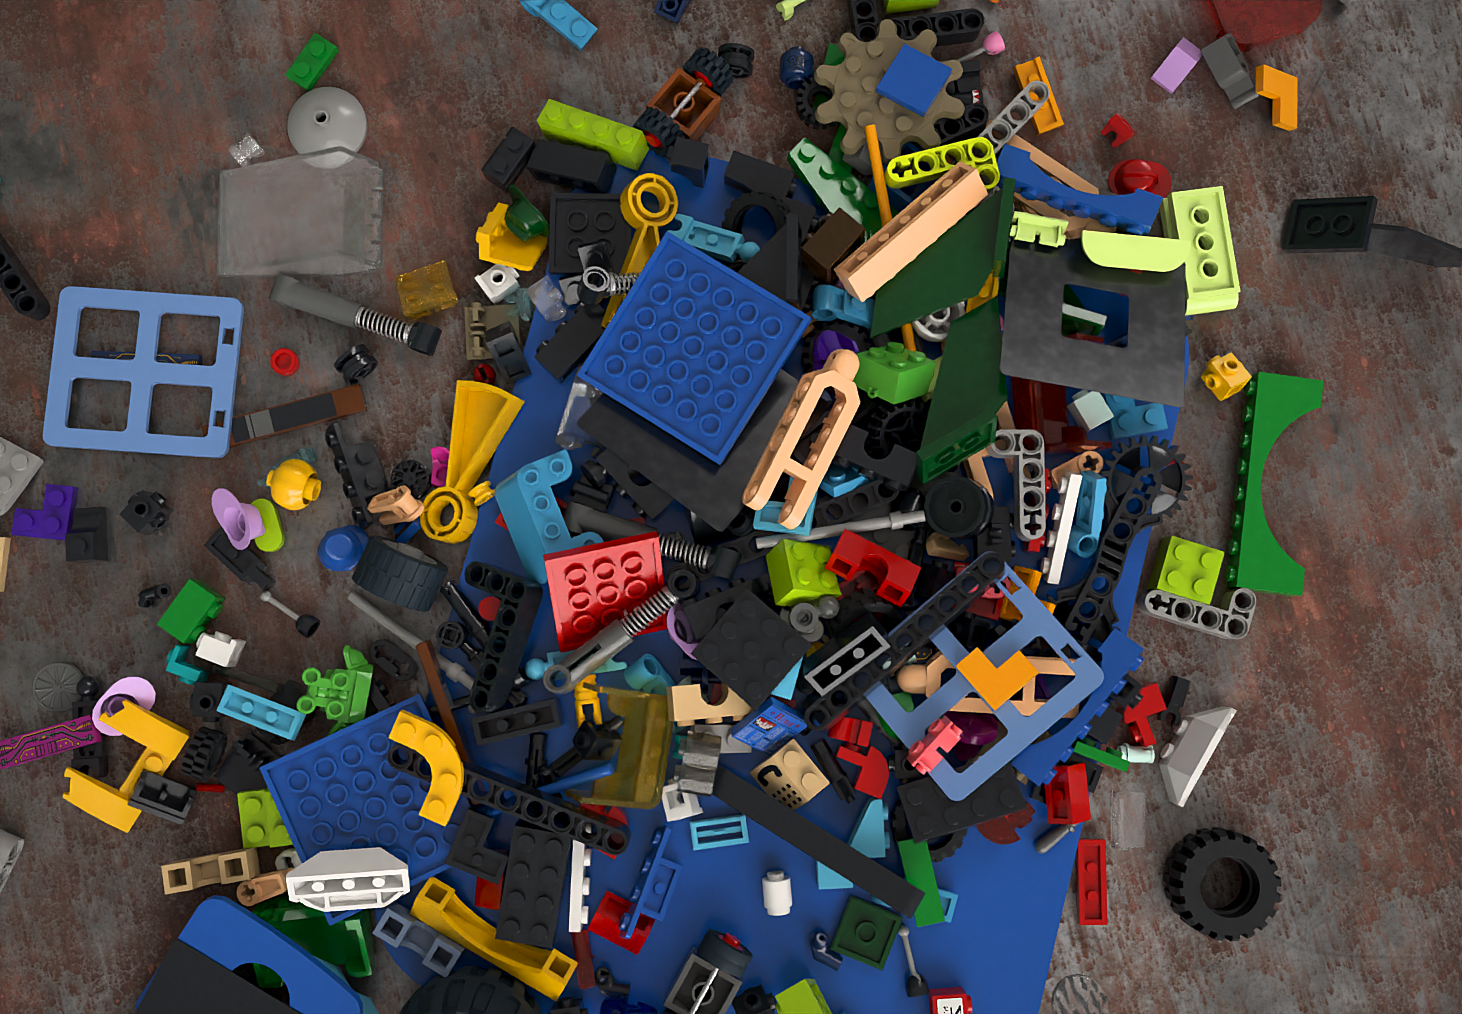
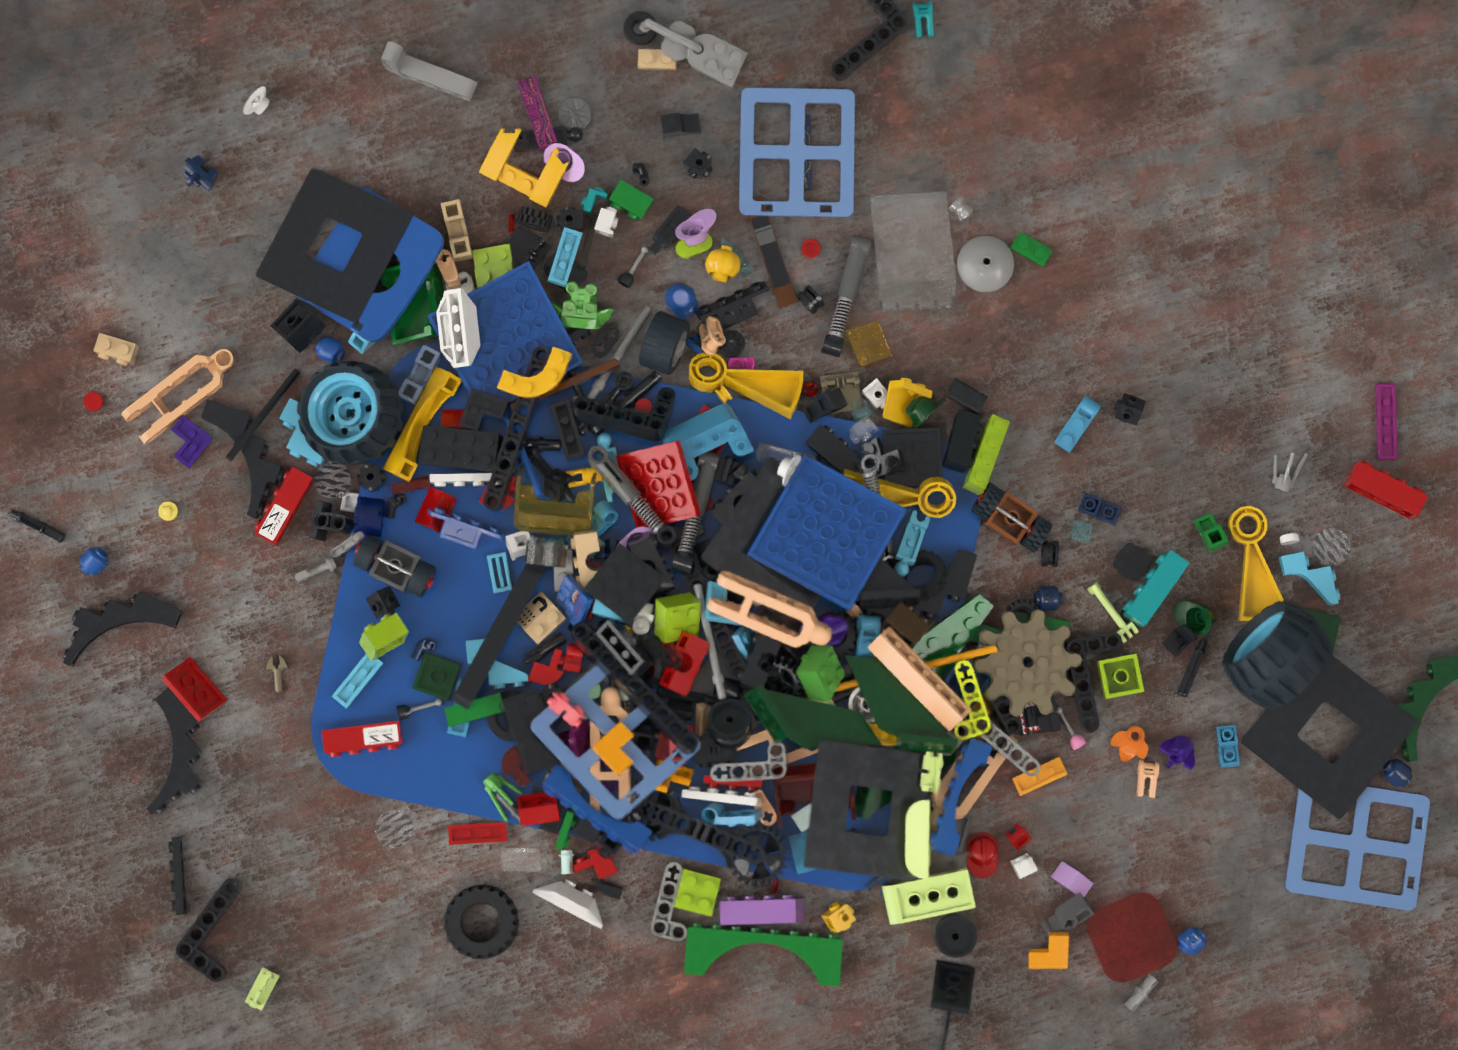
camera: 90 degrees right, 0 degrees up
dark purple plate [11,484,78,541] -> none
black hinge [127,769,196,825] -> none
black arch [667,137,710,188] -> none
white brick [762,871,792,916] -> none
dark grey plate [788,596,840,632] -> none
blue tile [876,44,952,118] -> none
none -> bright green plant [483,772,523,821]
none -> medium lavender wedge [720,895,805,925]
none -> white piece [778,455,801,487]
none -> black wheel [933,915,977,958]
none -> white brick [1010,853,1038,879]
none -> clear light blue tile [1070,520,1093,543]

